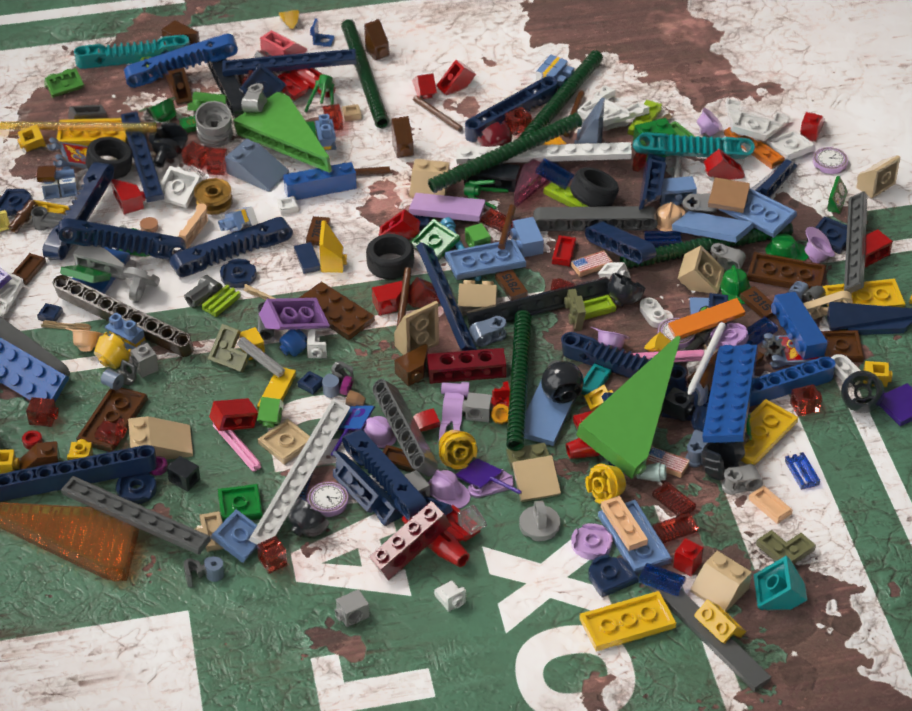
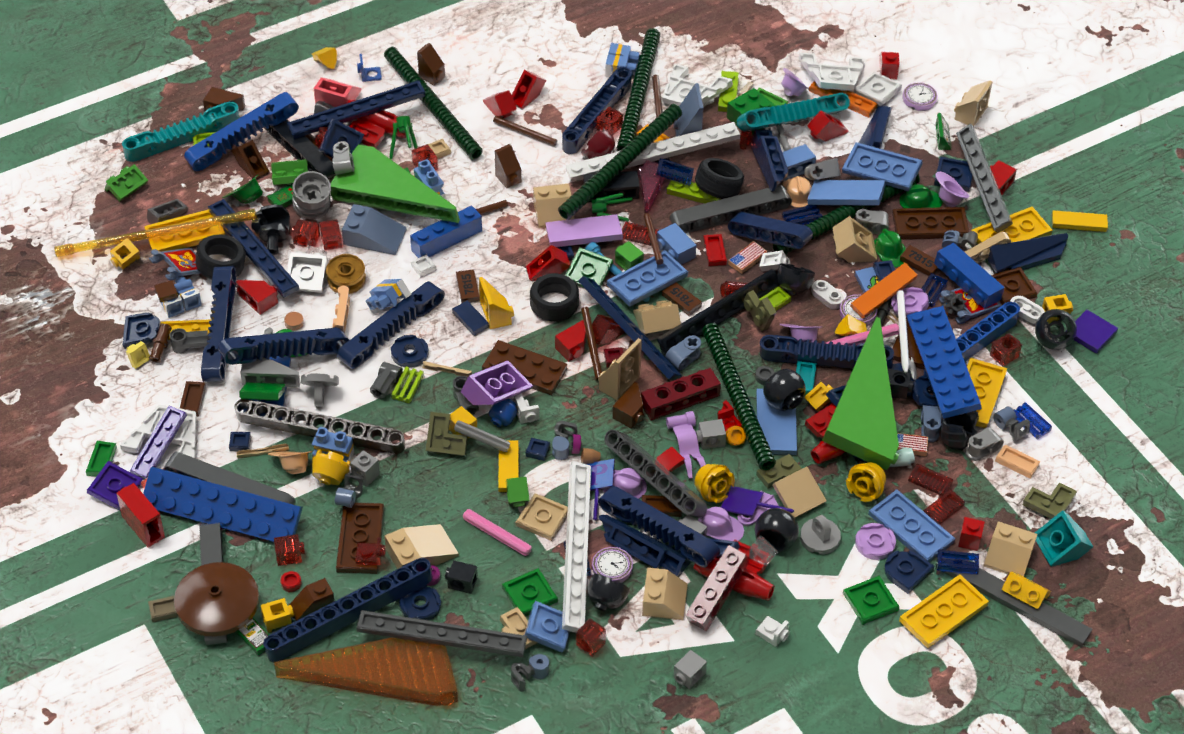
camera: 20 degrees left, 5 degrees up
yellow brick [67,439,93,460] -> none
red brick [209,398,259,431] -> none
light nougat plate [601,496,648,551] -> none
medium nougat tile [708,177,750,213] -> none
none -> tan slope [642,568,688,620]
none -> black wheel [754,508,799,552]
none -> green tile [843,575,900,625]
none -> leg [993,406,1030,442]

